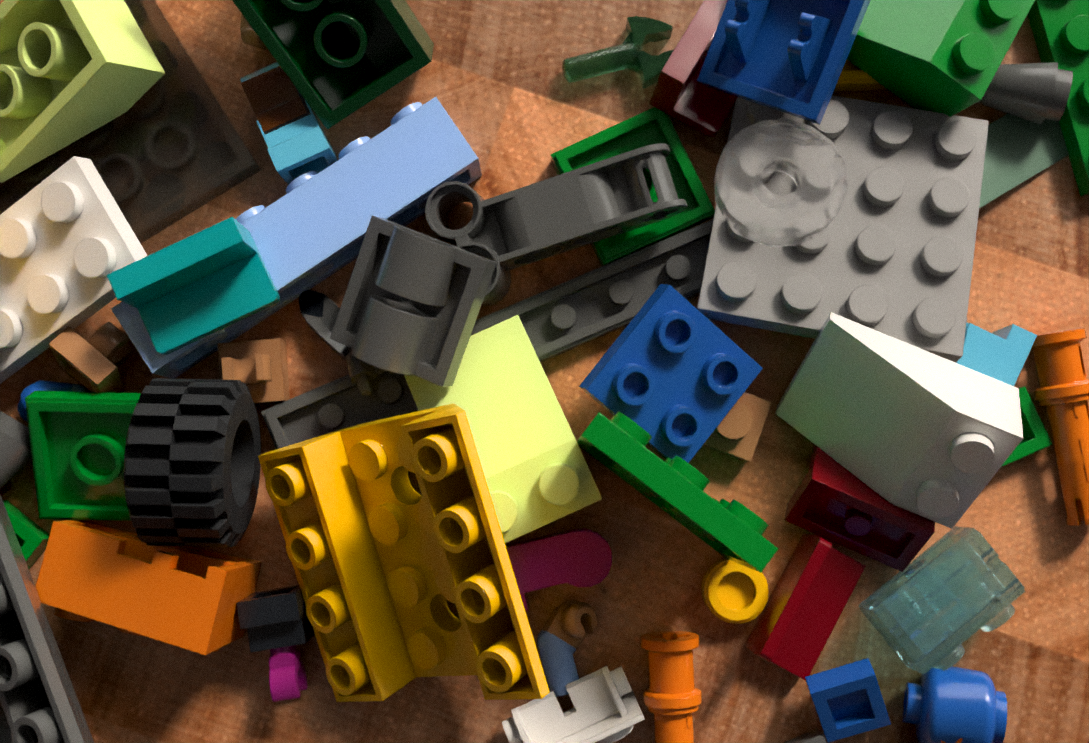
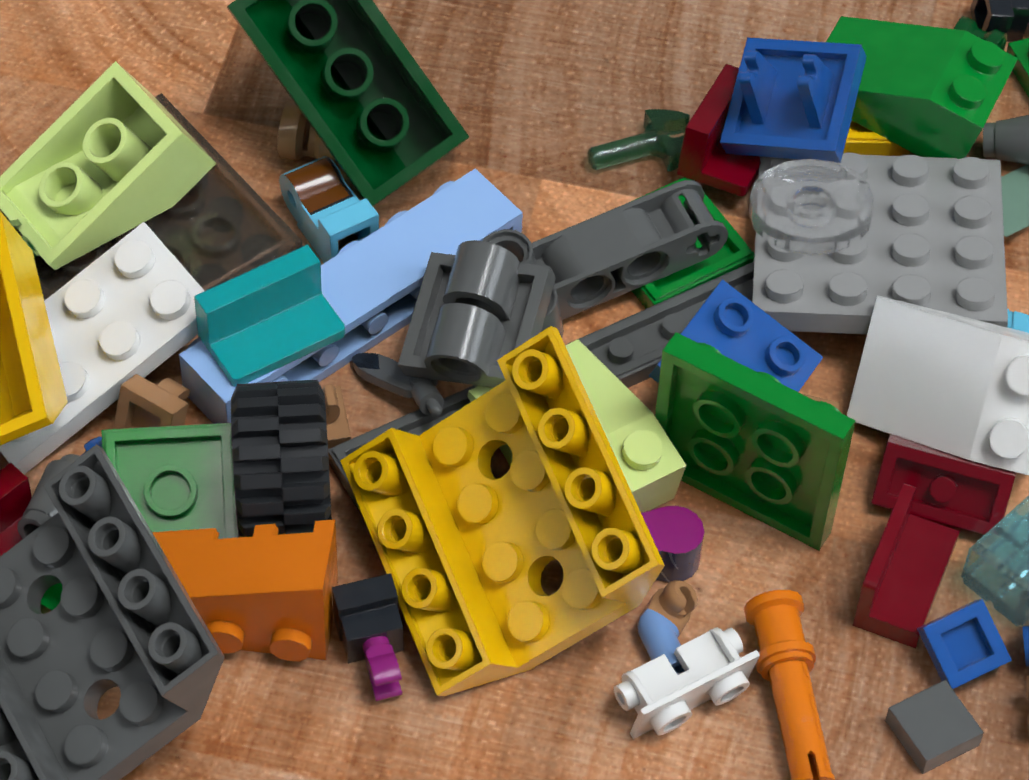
camera: 10 degrees left, 30 degrees down
yellow tile [701,558,769,624] -> none

